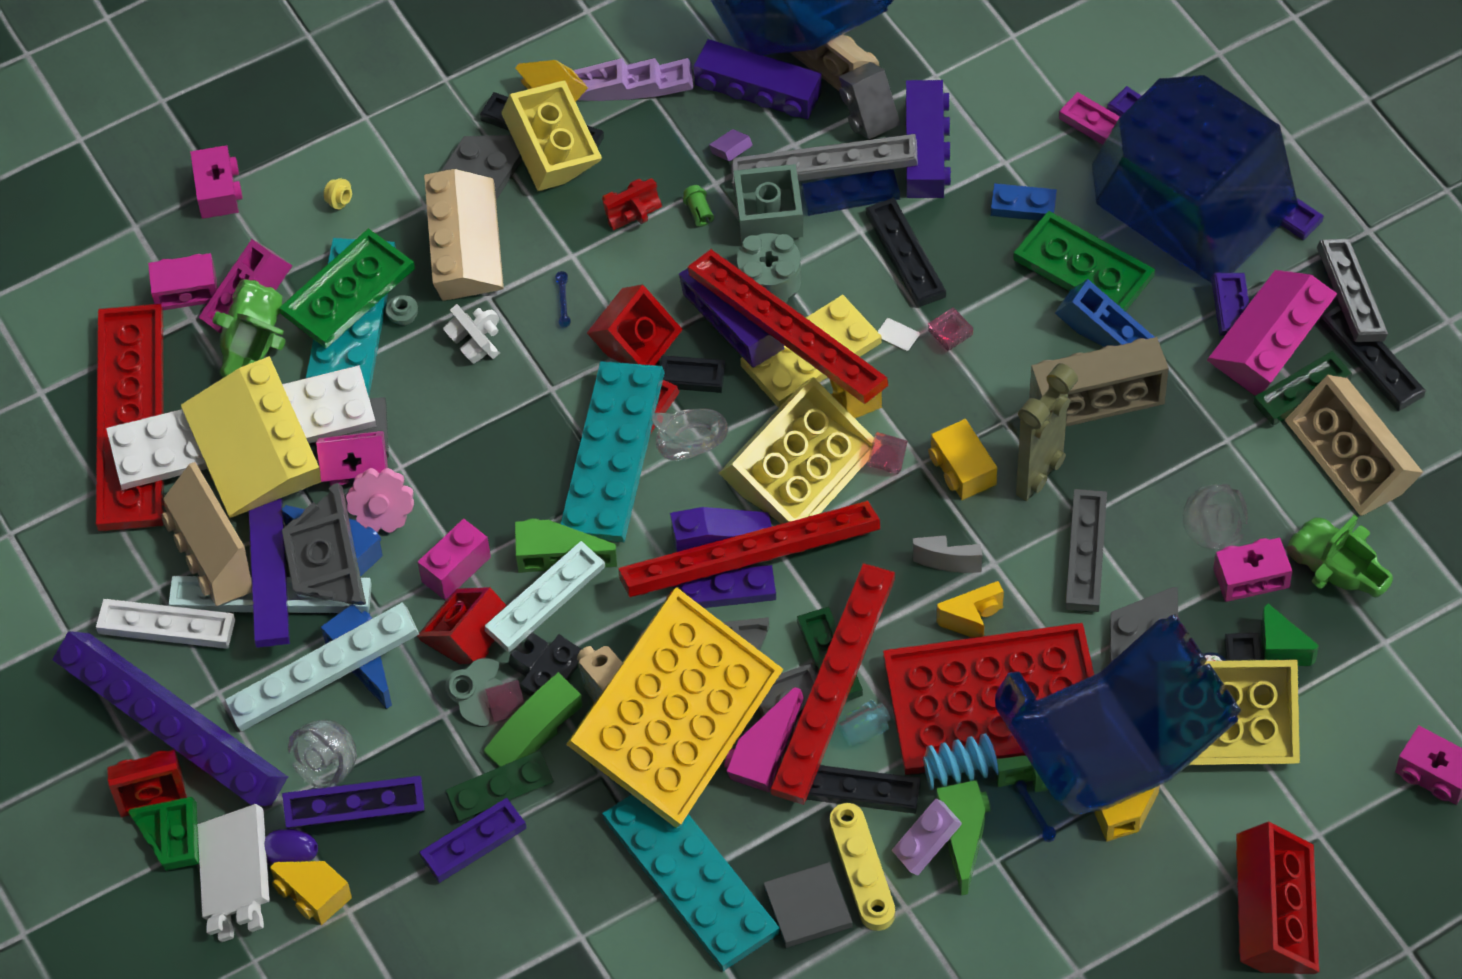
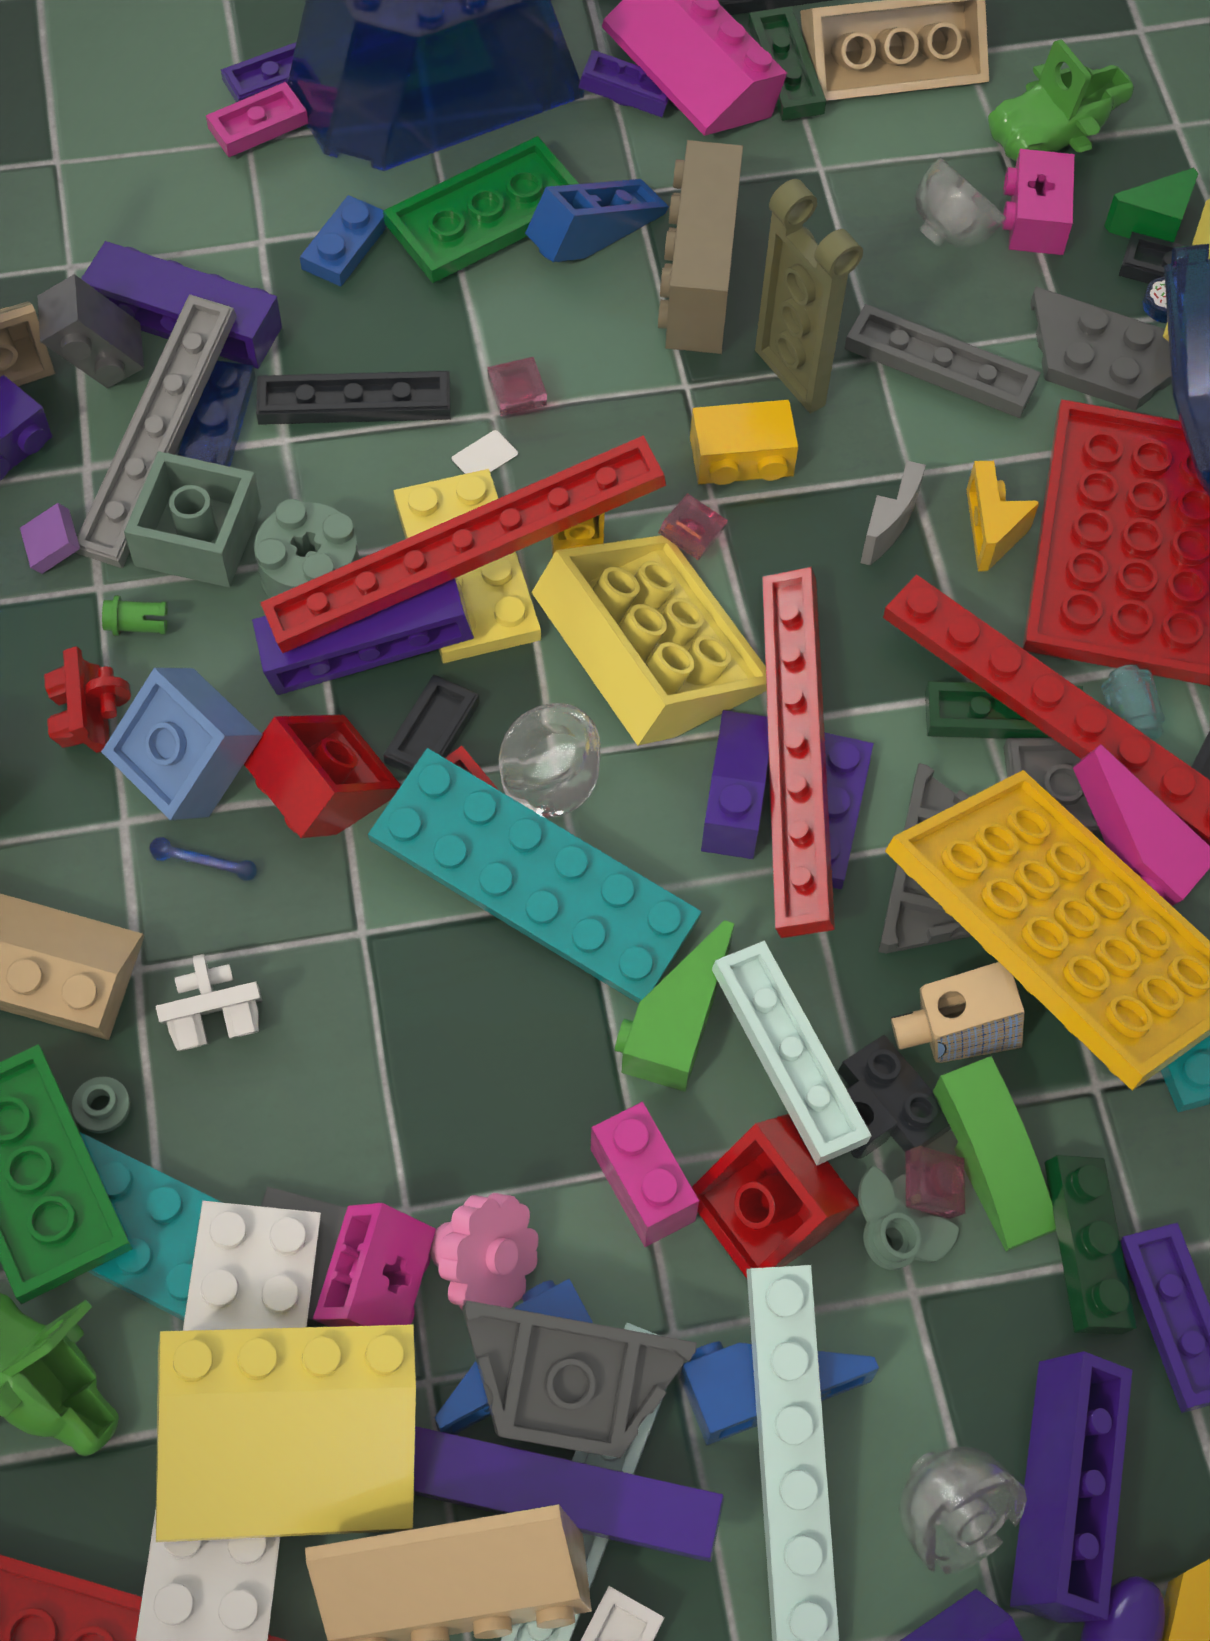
camera: 75 degrees left, 5 degrees up
none -> medium blue container [101,668,263,820]

